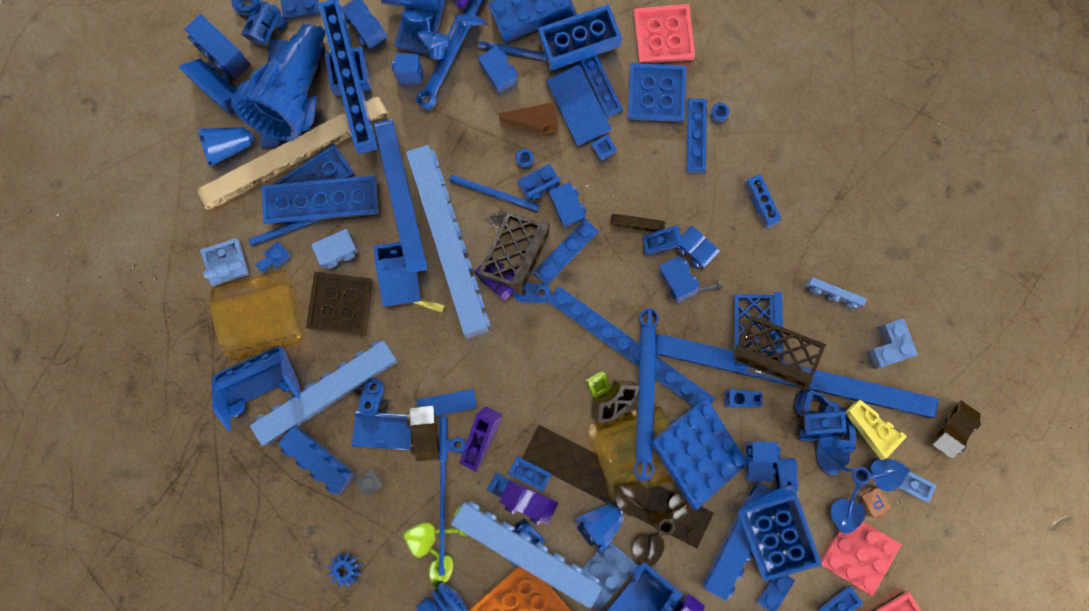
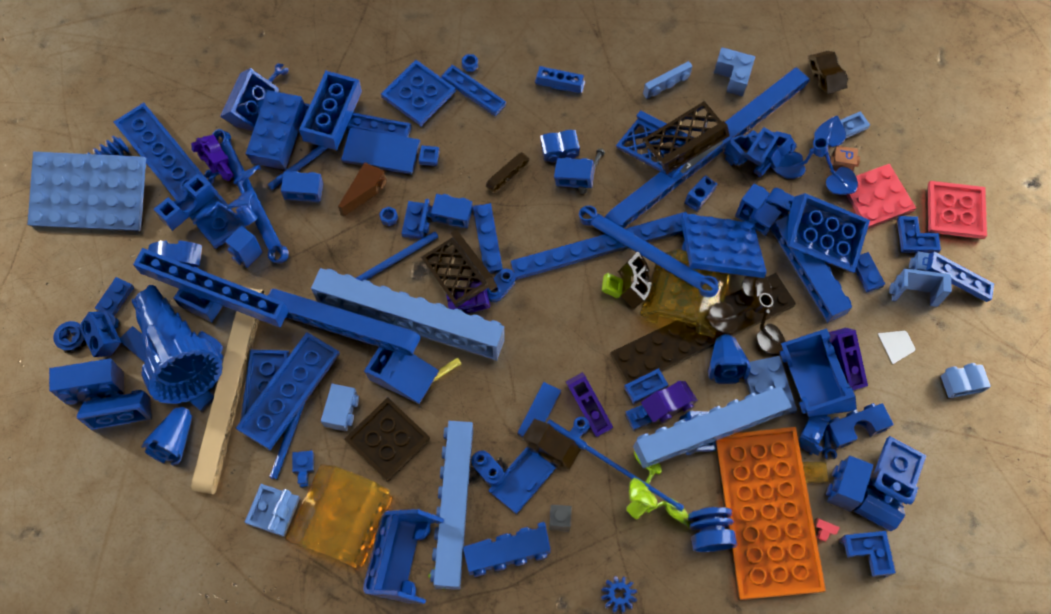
camera: 55 degrees left, 15 degrees down
coral plate [634,4,695,64] -> none
blue plate [643,226,682,255] -> none
light yellow wing [845,400,907,460] -> none

